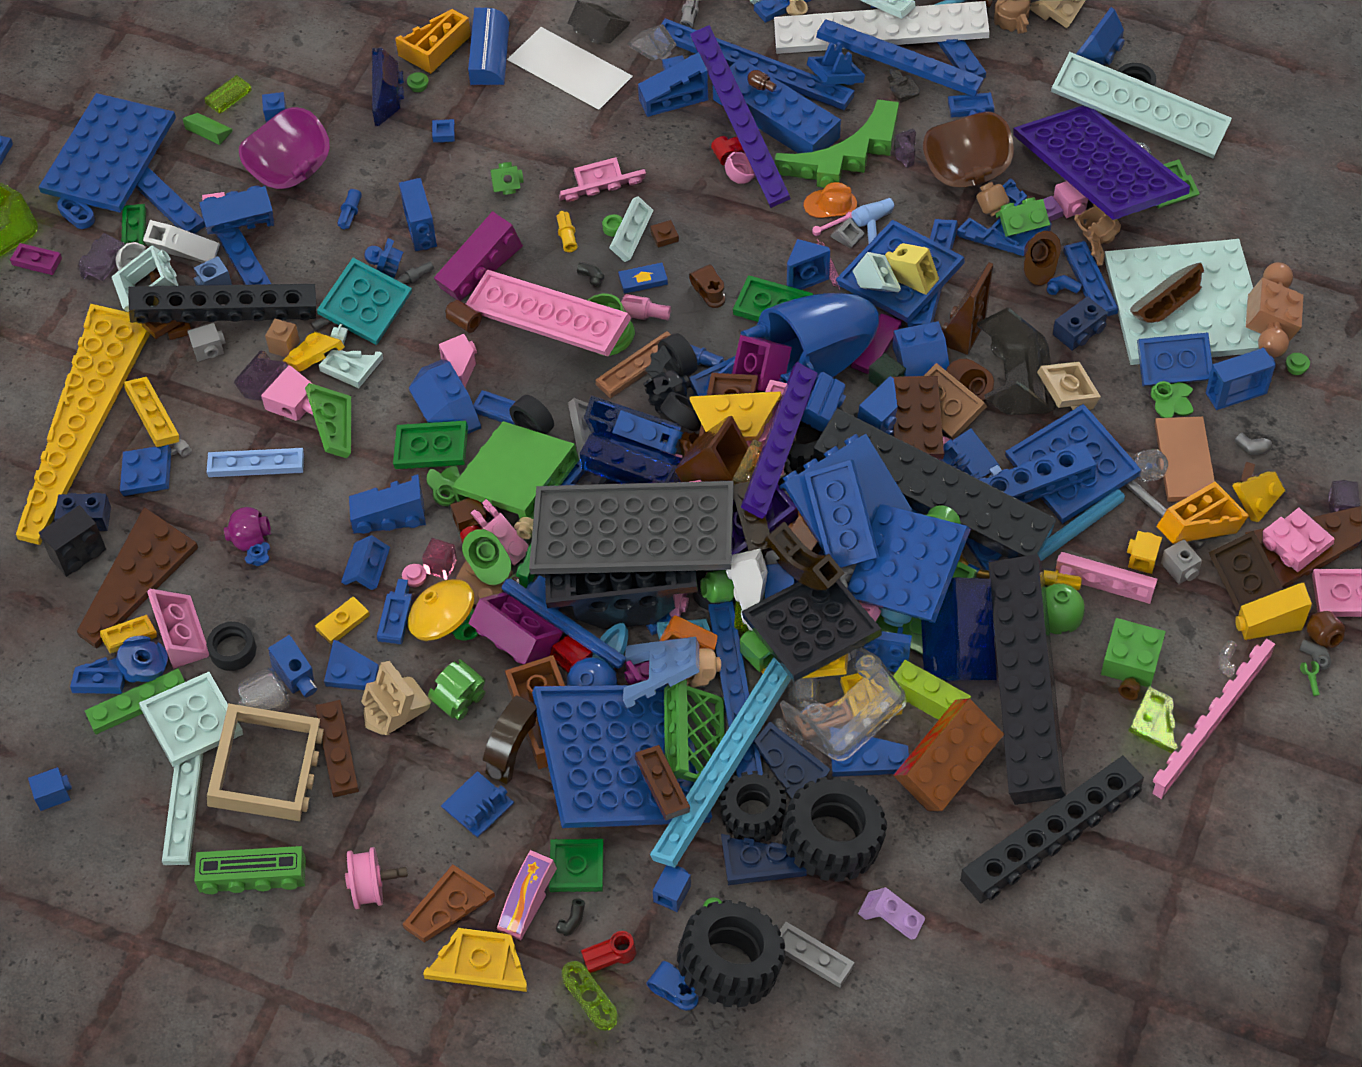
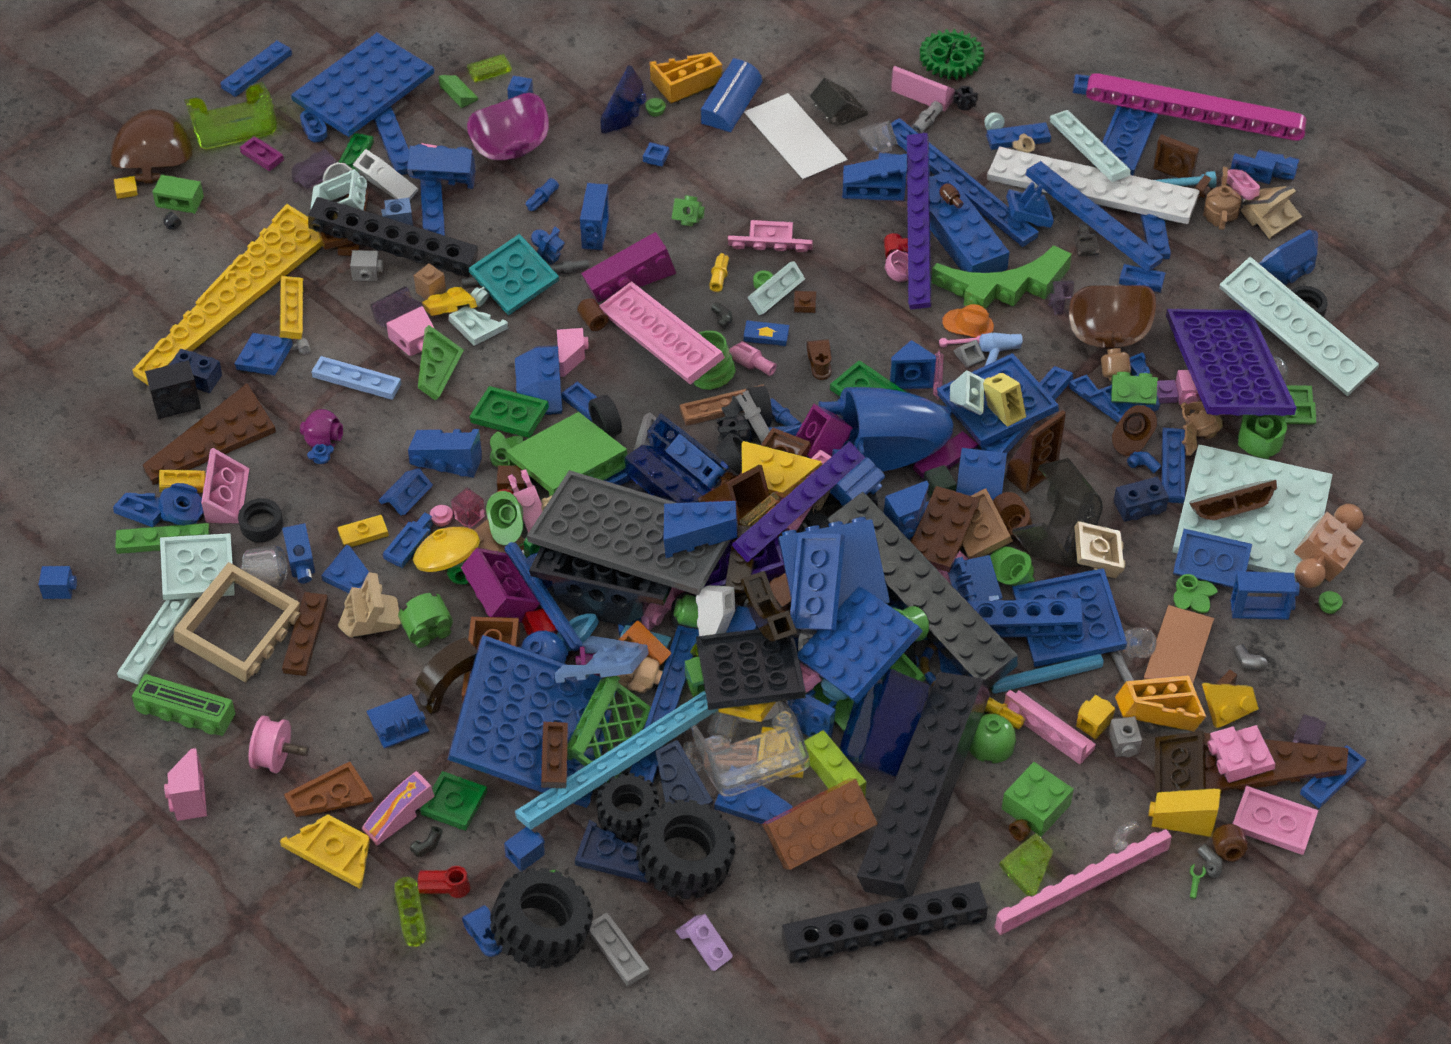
camera: 20 degrees right, 5 degrees down
none -> bright pink slope [164,748,207,821]
none -> blue wedge [664,501,737,558]
none -> light grey pin [736,390,770,443]
none -> bright green piece [990,546,1035,586]
none -> bright green brick [1238,415,1287,459]

